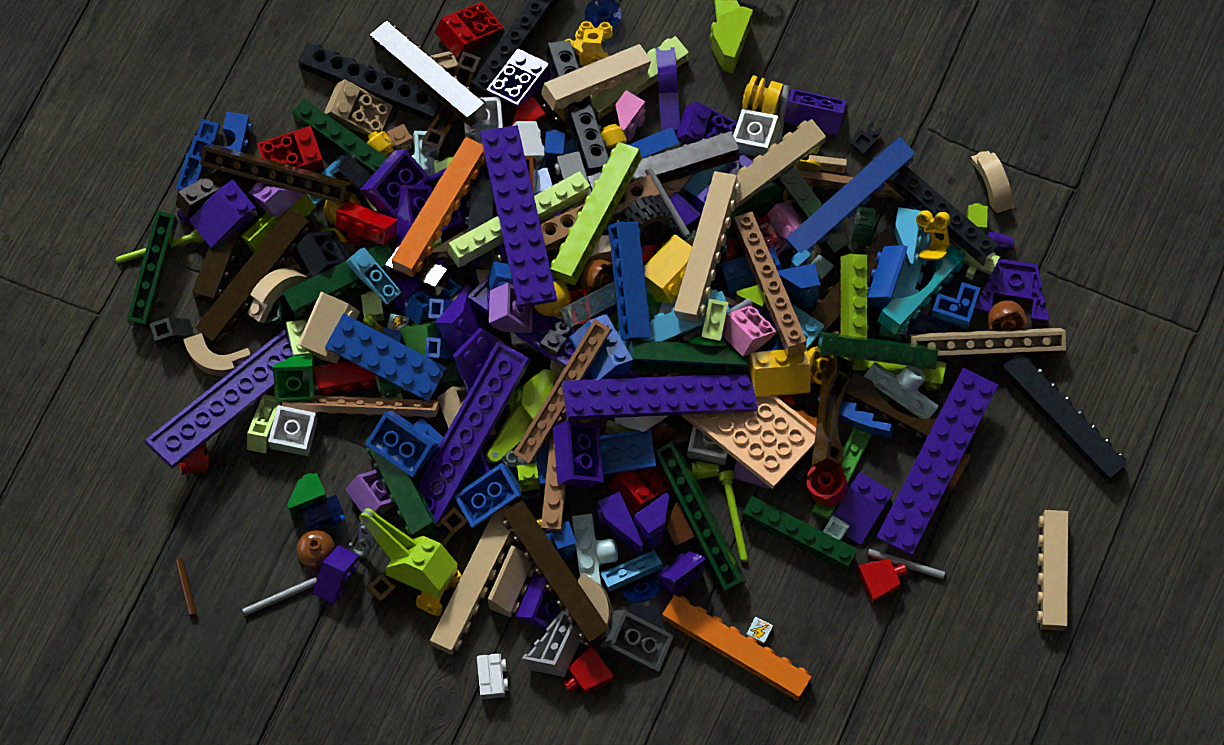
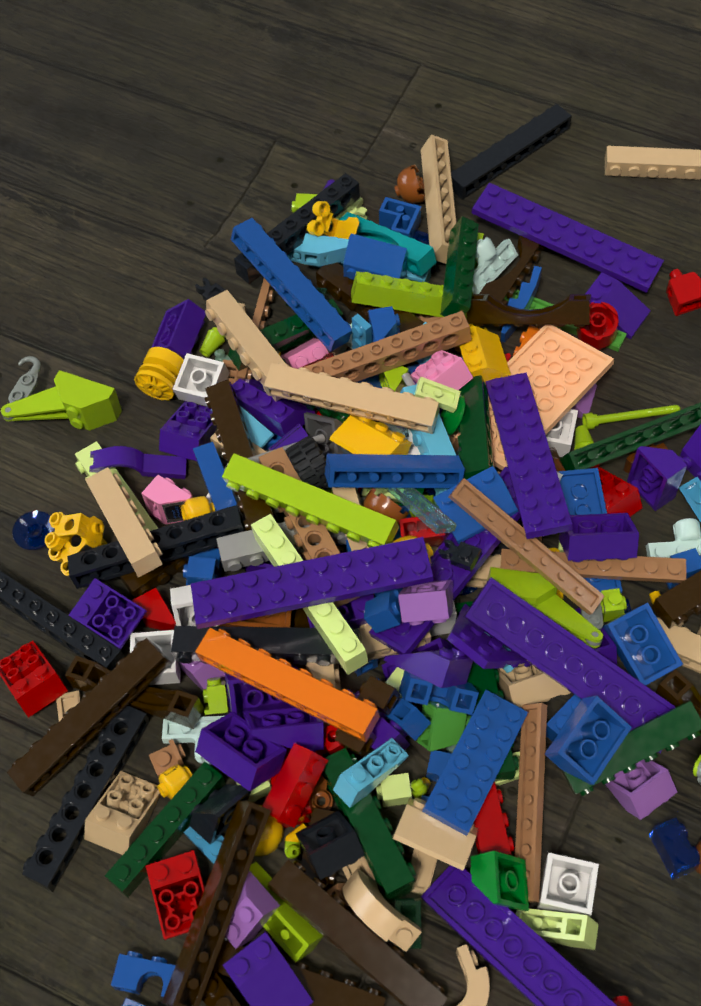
camera: 85 degrees left, 10 degrees down
yellowish green plate [286,319,313,356] -> none
green slope [287,473,329,520] -> none
tile [387,314,410,330] -> none
dark purple slope [596,492,644,556] -> none
dark green brick [742,496,857,572] -> none
light aqua tile [823,515,850,541] -> none
light grey bar [867,549,945,579] -> none
tan arch [971,151,1014,213] -> none
dark purple wing [973,259,1049,323] -> none

